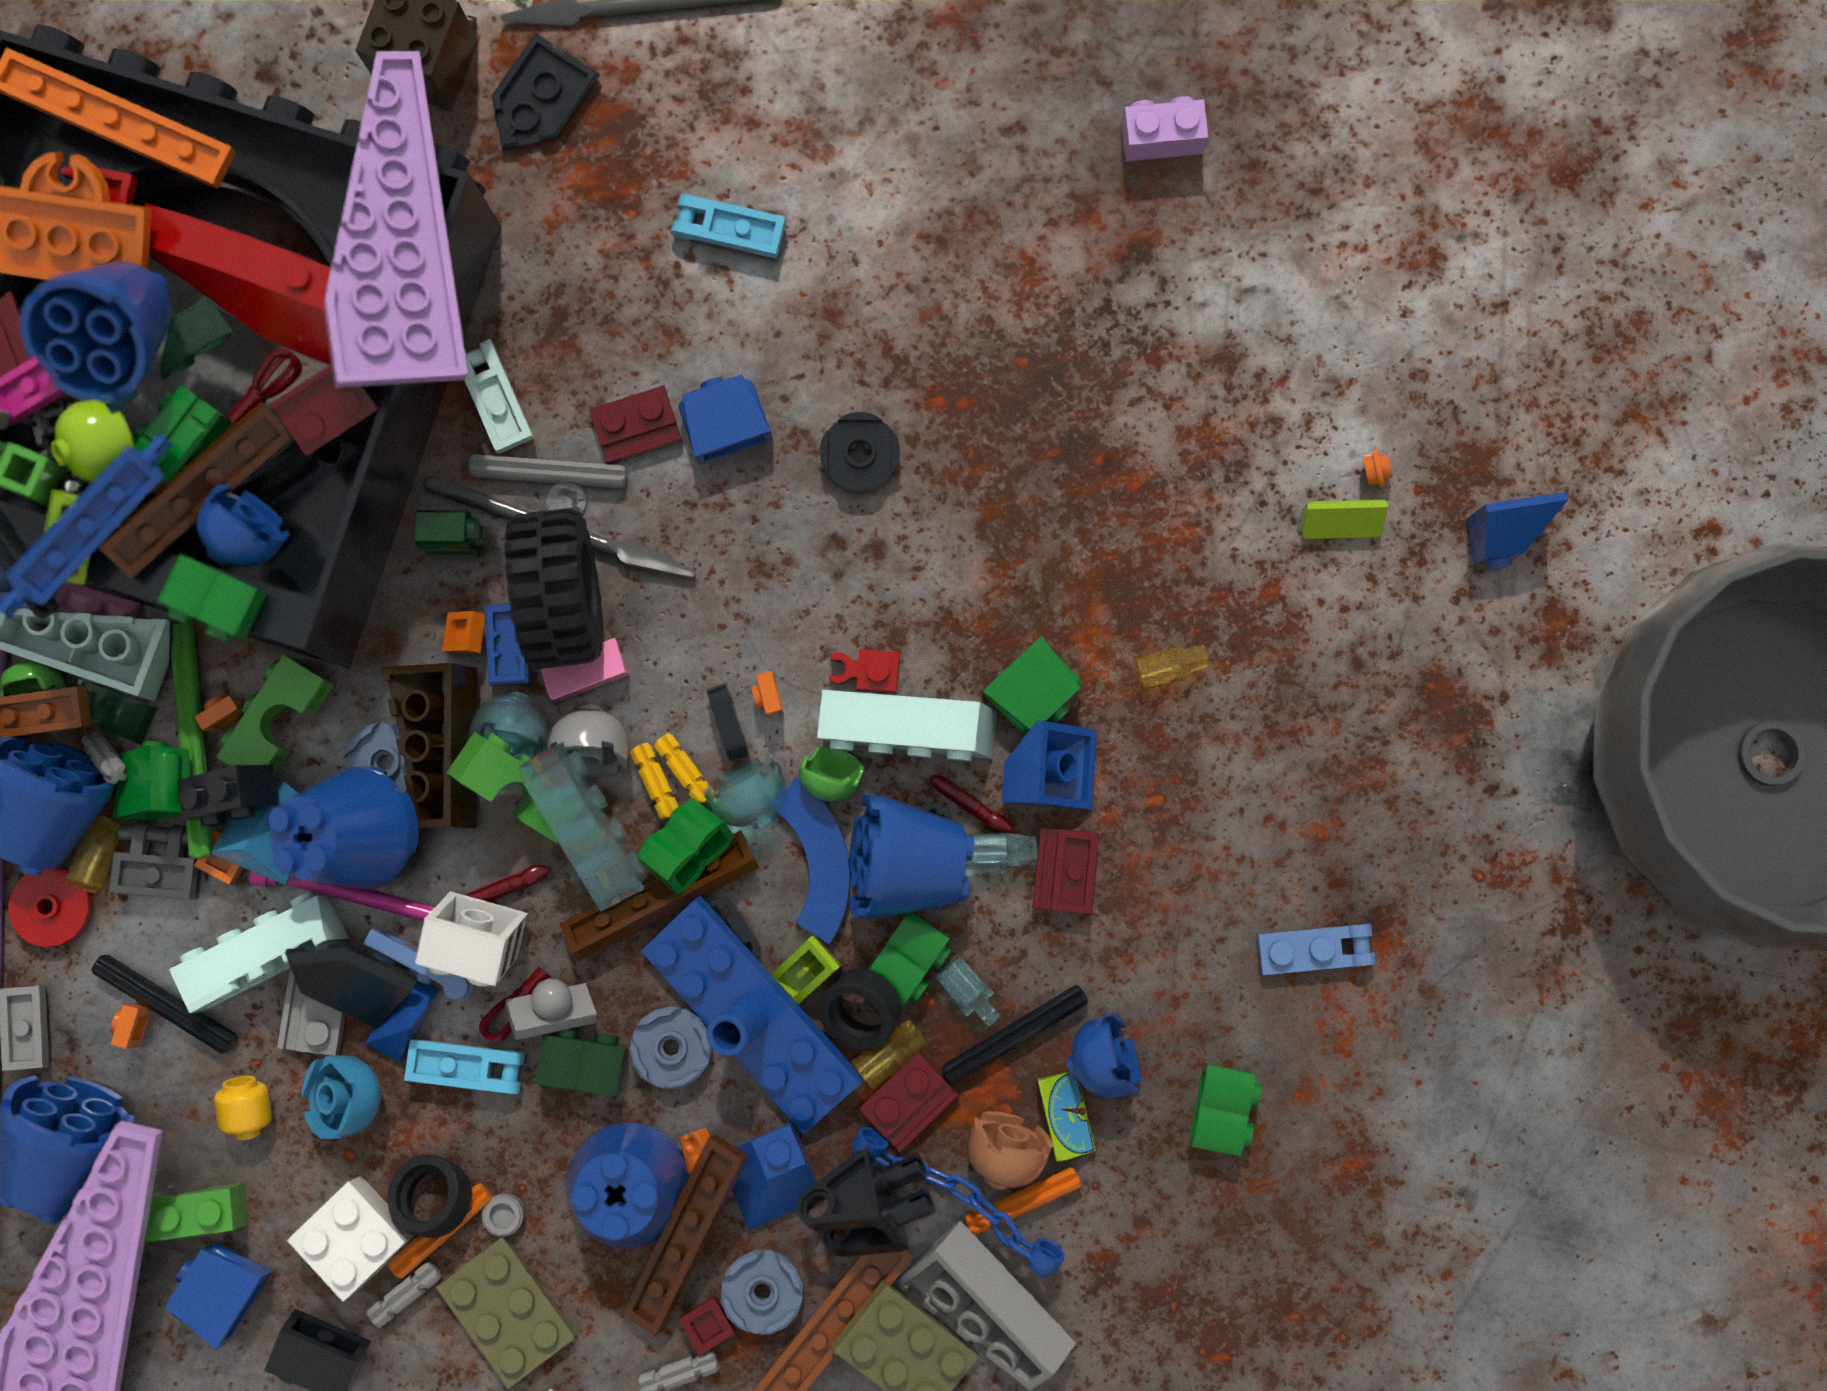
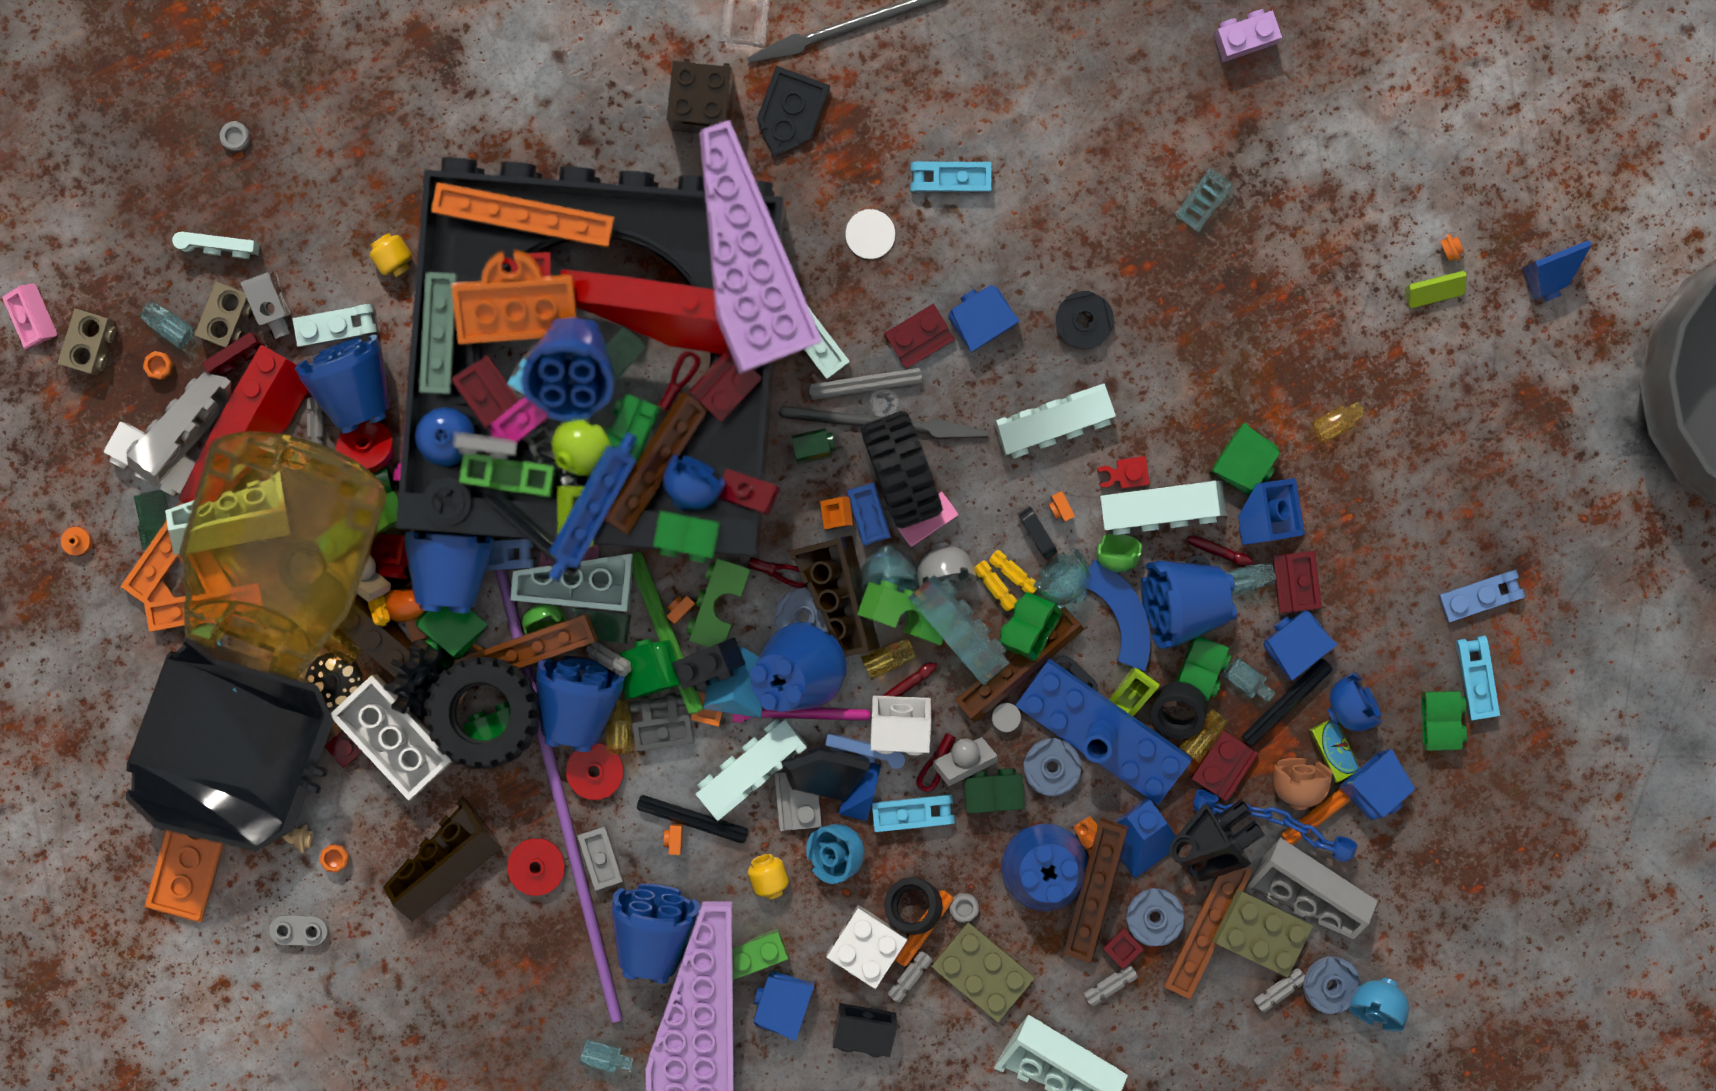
camera: 20 degrees left, 5 degrees up
none -> dark red plate [718,469,780,516]
none -> dark red piece [748,557,807,588]
none -> white piece [846,209,895,259]
none -> clear yellow hinge [861,639,916,680]
none -> light grey tile [992,703,1021,732]
none -> light aqua wedge [993,384,1116,459]
none -> clear light blue slope [1175,167,1233,232]
none -> blue torso [1263,610,1338,681]
none -> blue torso [1339,749,1415,820]
none -> medium azure plate [1456,636,1500,720]

